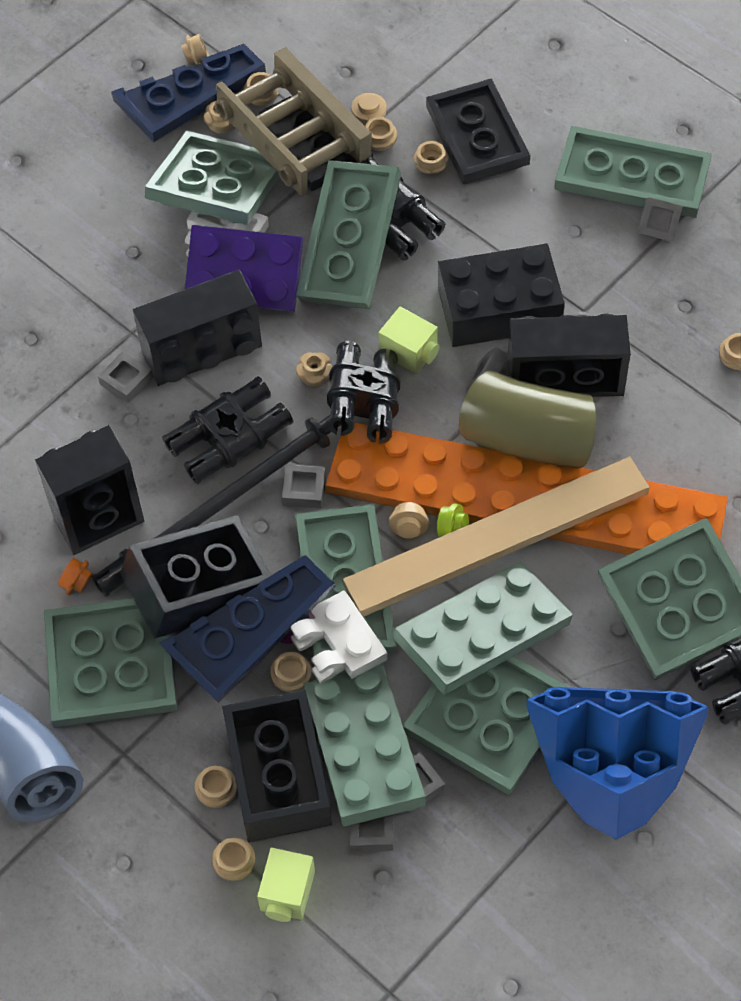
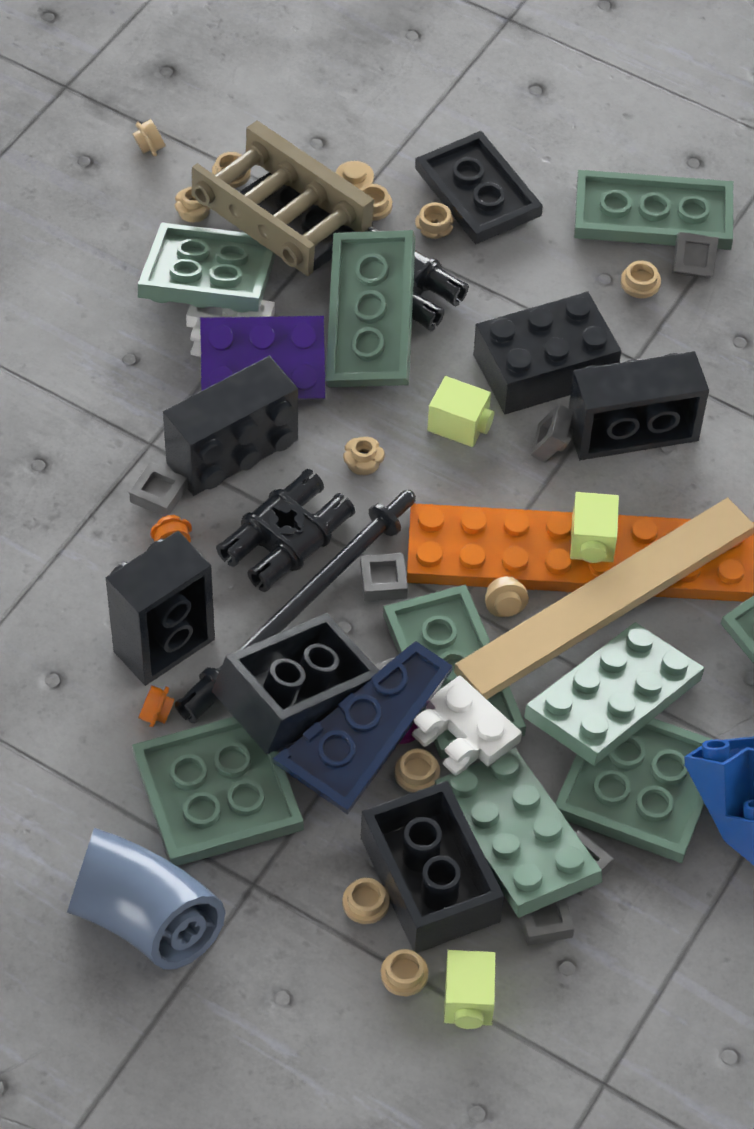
camera: 15 degrees left, 5 degrees down
dark blue wing [111,44,266,142] -> none
black pin [327,341,401,444] -> none
lime plate [437,503,469,537] -> none
olive brick [459,371,596,468] -> none
none -> orange plate [150,515,192,542]
none -> yellowish green brick [570,492,619,563]
none -> tan plate [621,261,661,298]

